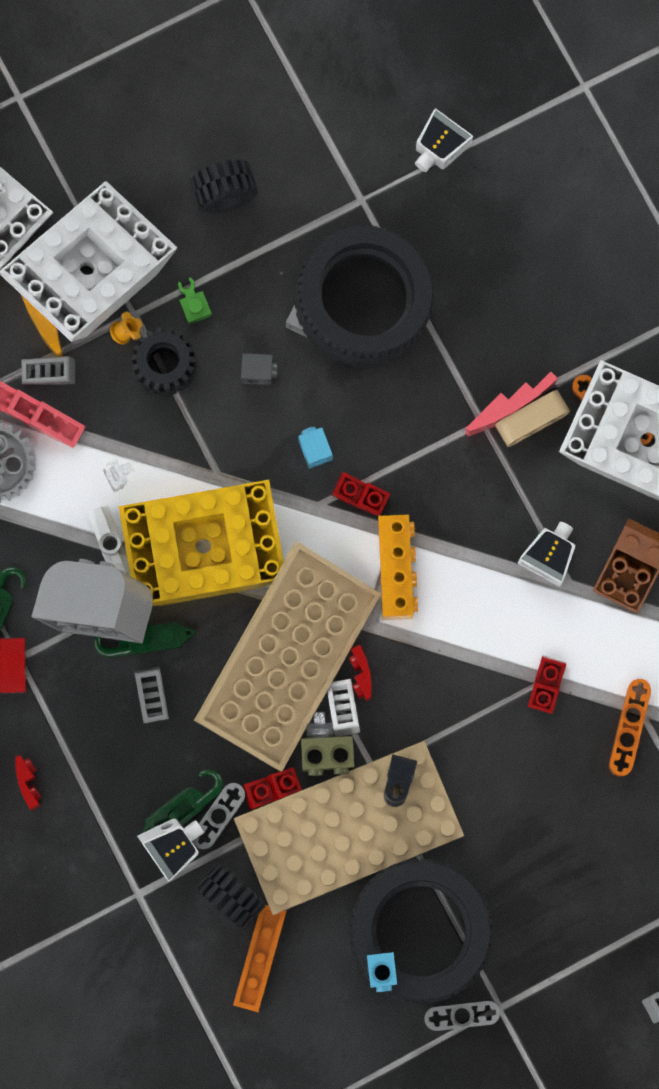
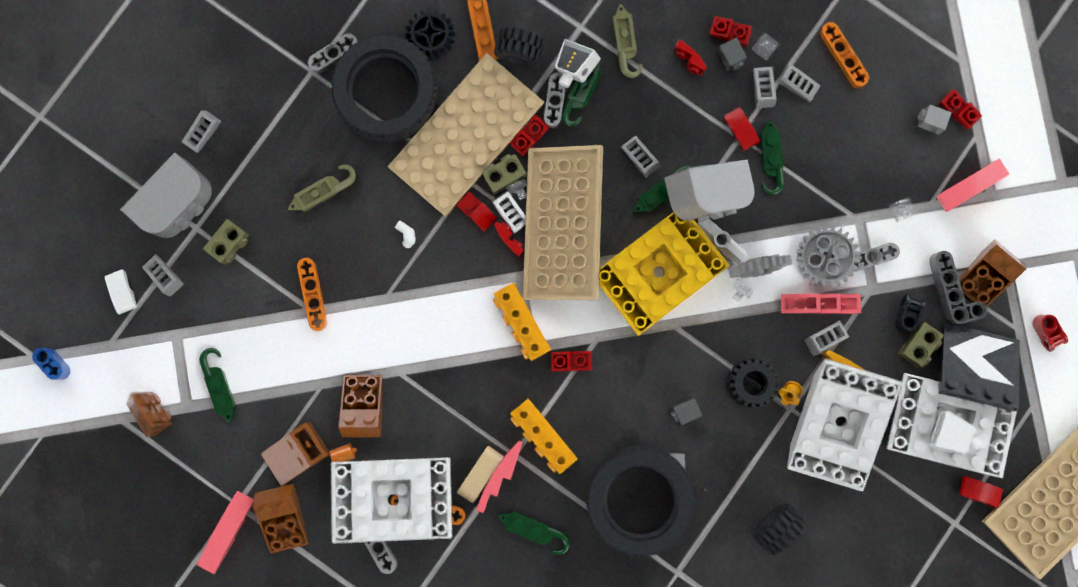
camera: 150 degrees right, 5 degrees up
bright green plate [178,277,212,325] -> none
medium azure brick [298,427,333,469] -> none
medium azure brick [367,952,397,992] -> none
black piece [384,754,417,807] -> none
torso [517,522,576,587] -> none
red slope [528,655,567,714] -> none
none -> olive plate [288,165,356,212]
none -> white arm [395,221,416,248]
none -> black gear [405,9,456,61]
none -> red slope [456,192,497,232]
none -> dark green plate [498,511,570,555]
none -> light orange brick [510,398,577,474]
none -> olive plate [612,4,642,78]
none -> light grey gear [728,254,793,279]

